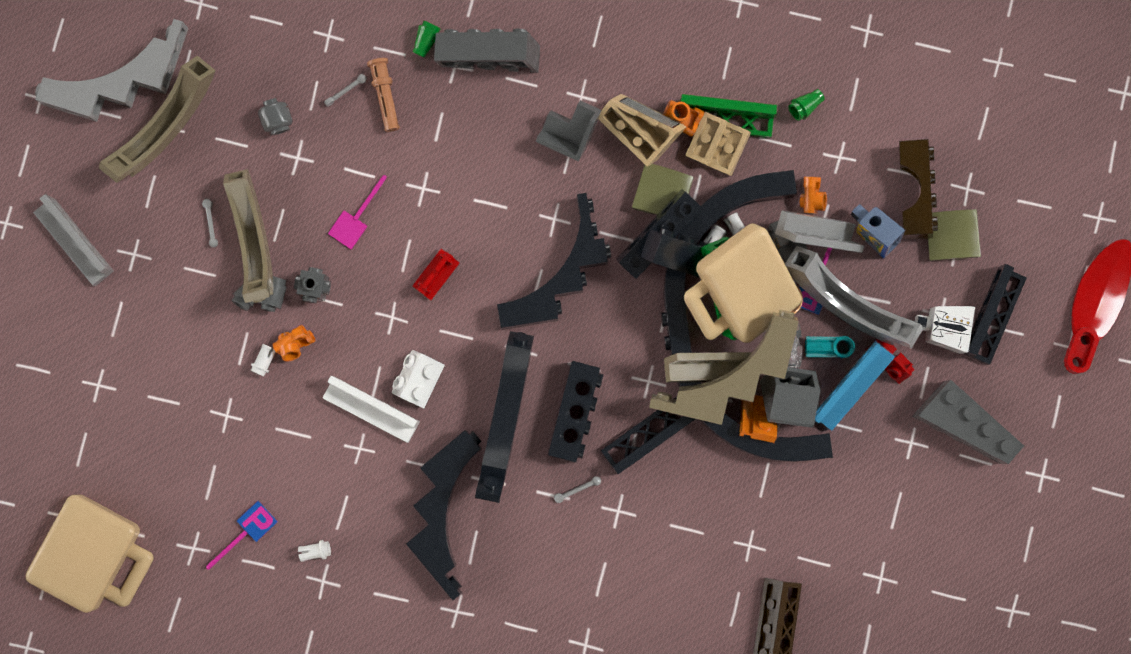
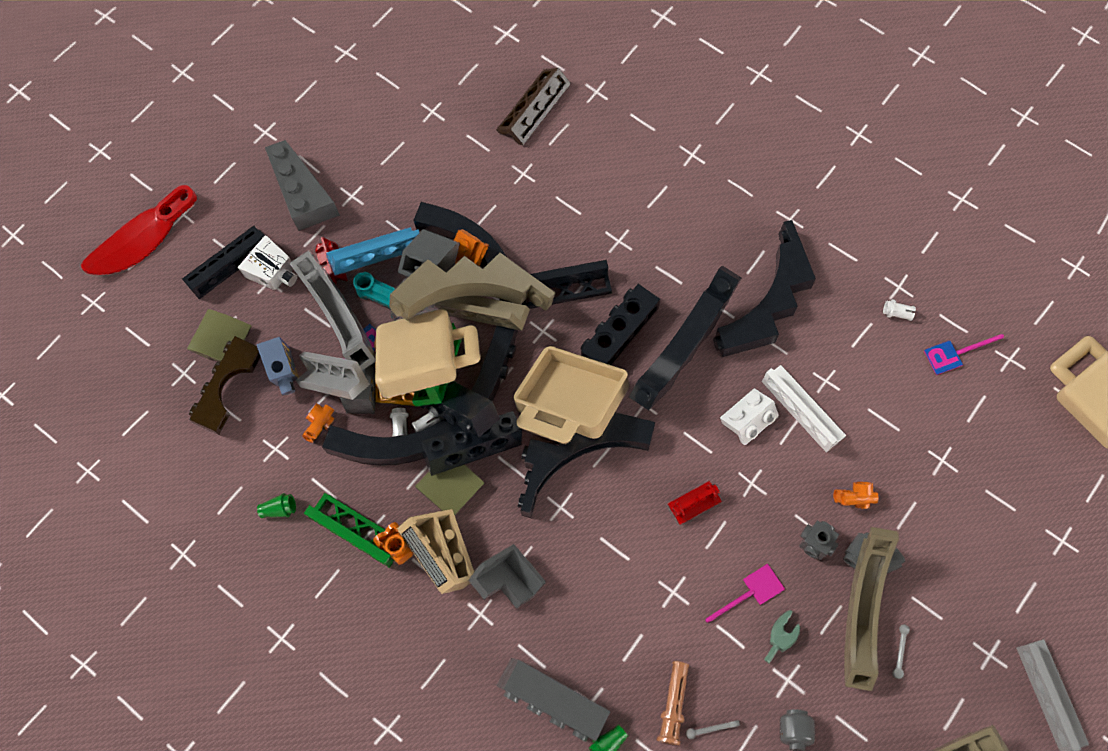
camera: 150 degrees left, 15 degrees down
white pin [251,344,276,376] -> none
light grey hinge [554,476,601,503] -> none
tan slope [685,112,751,176] -> none
none -> tan piece [514,346,629,444]
none -> sand green hand [764,610,800,663]

